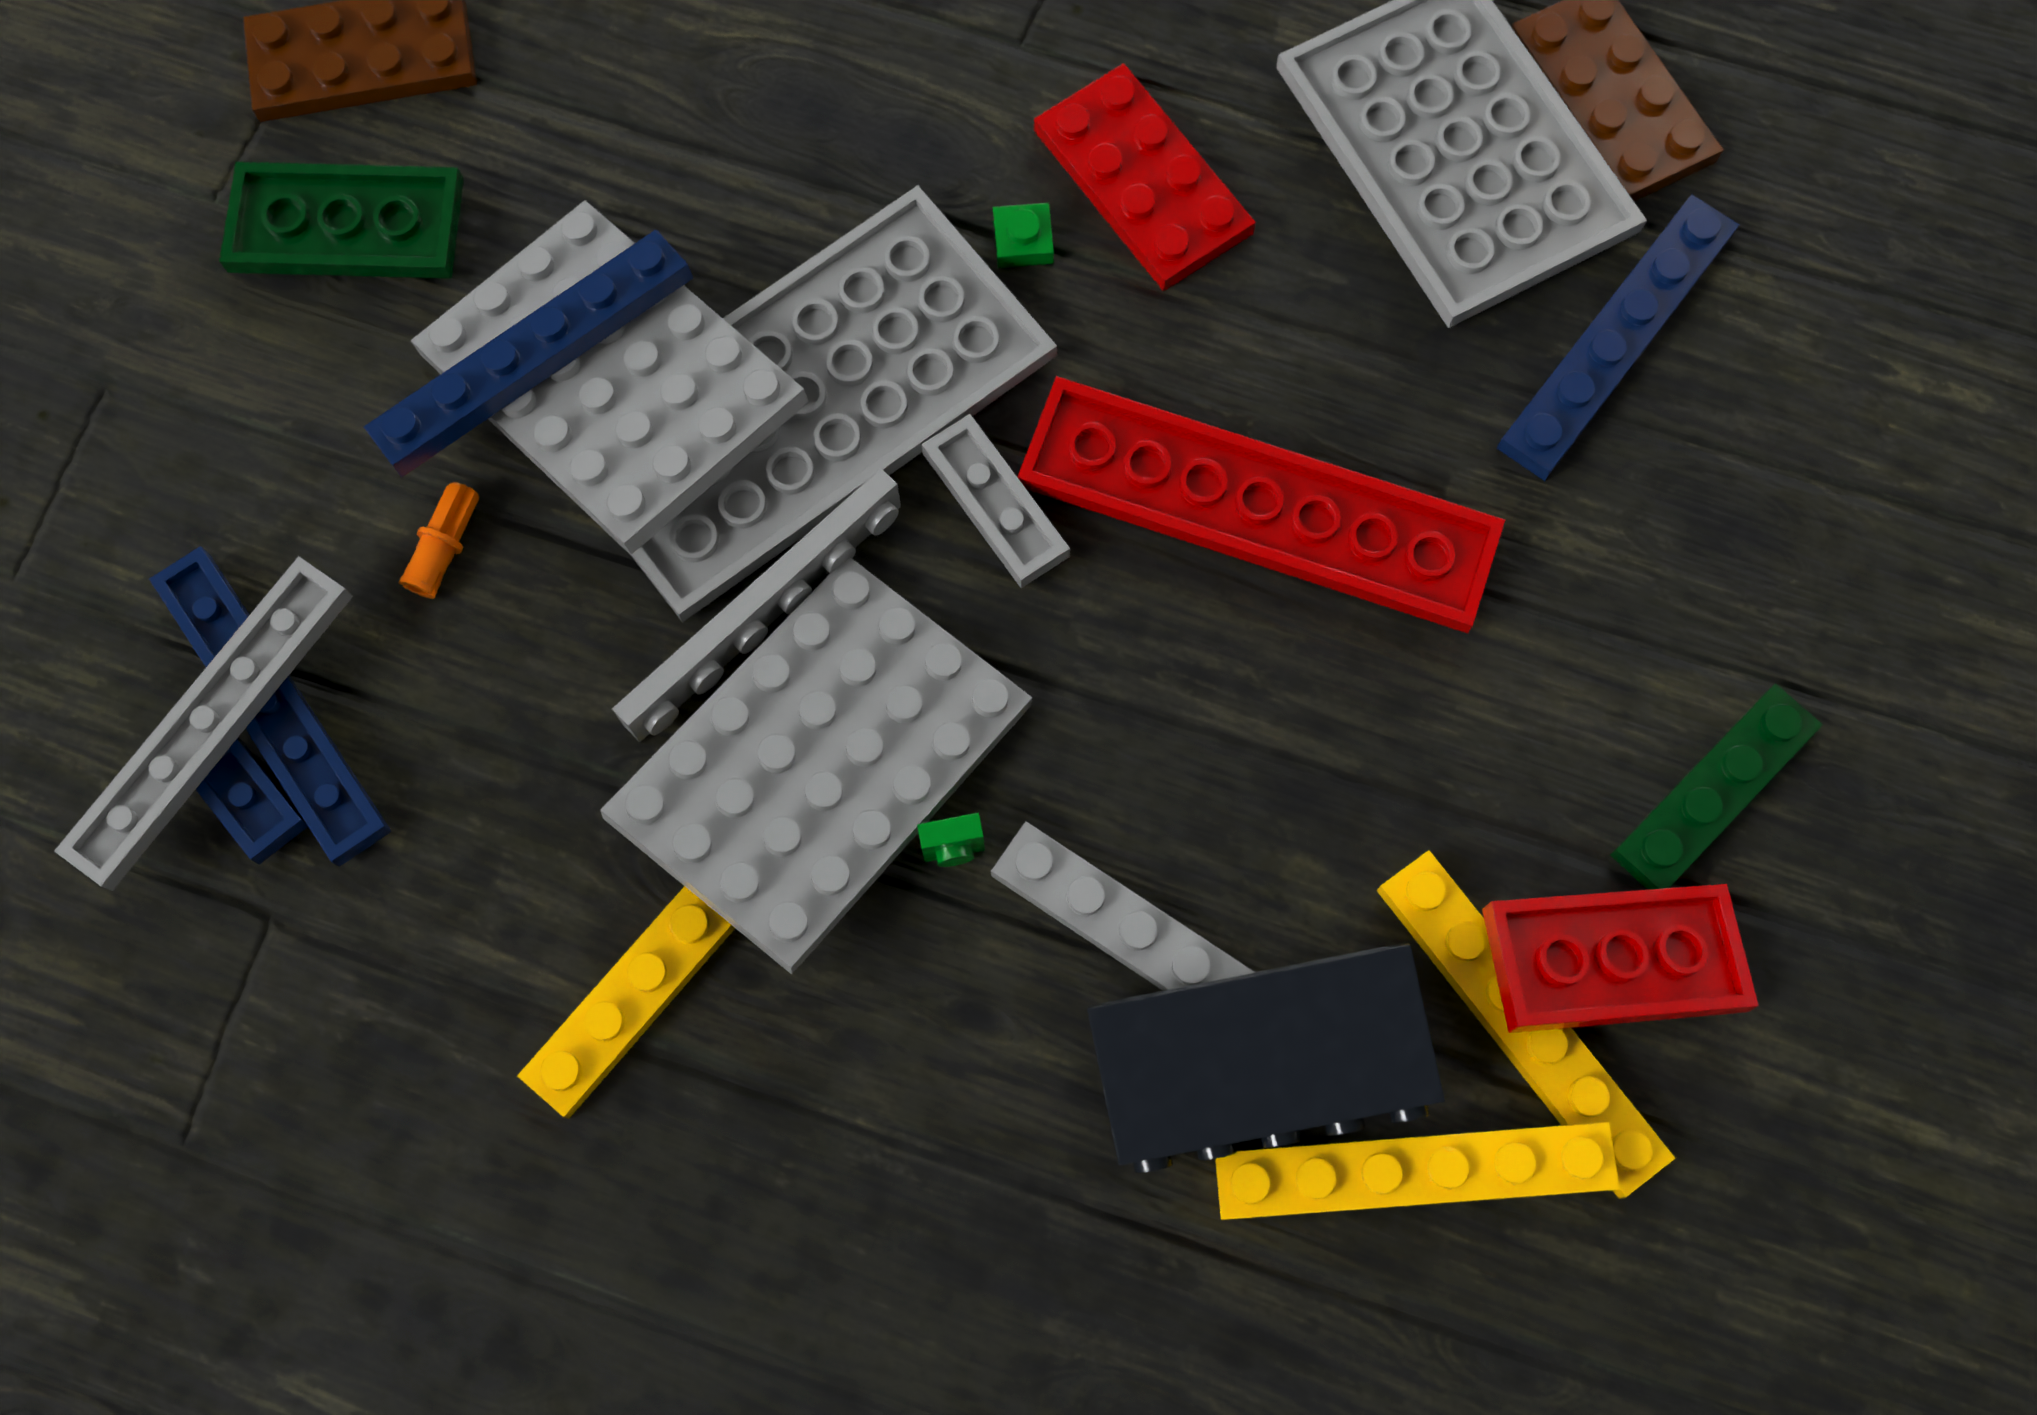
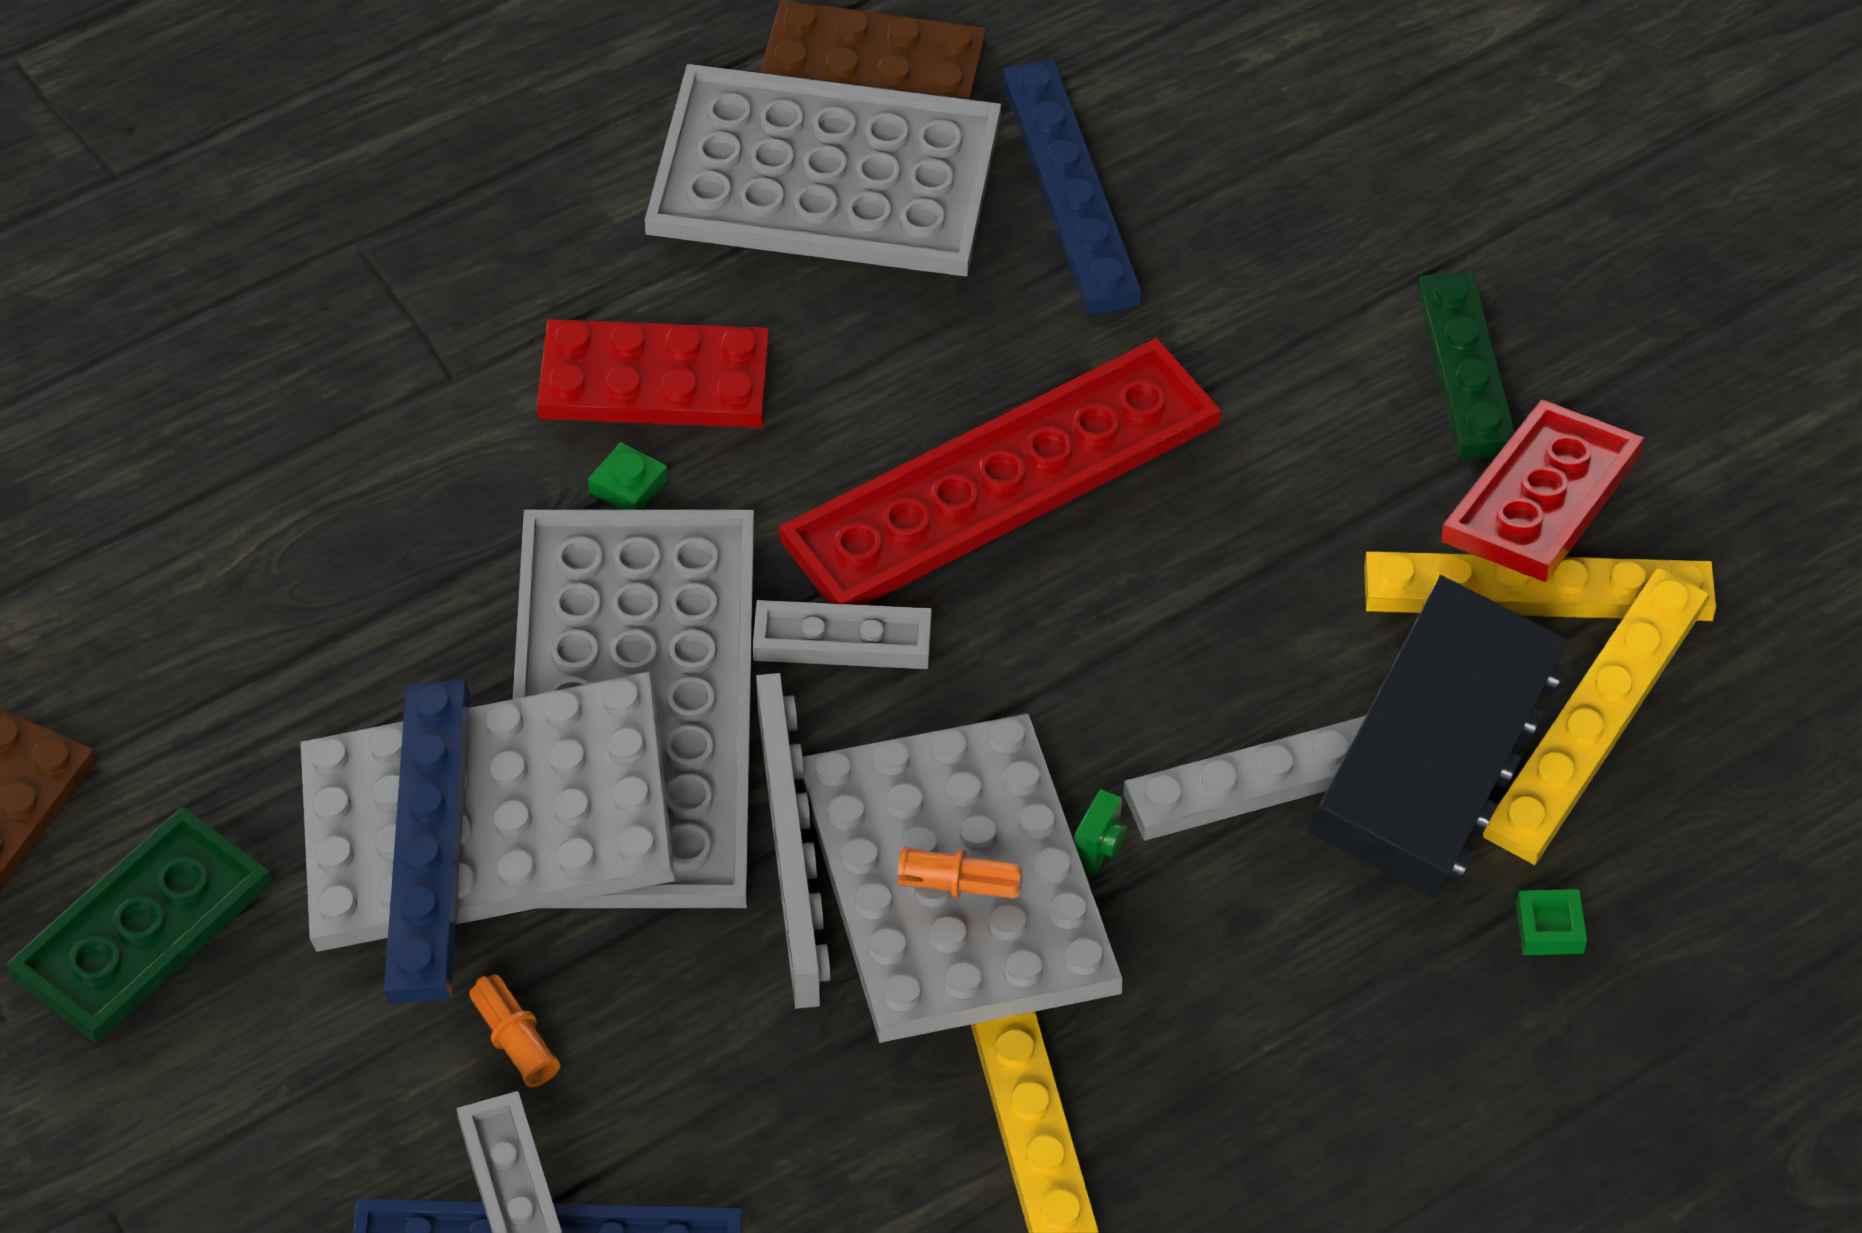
camera: 55 degrees left, 20 degrees down
none -> orange axle [897,847,1023,898]
none -> green plate [1516,889,1587,955]

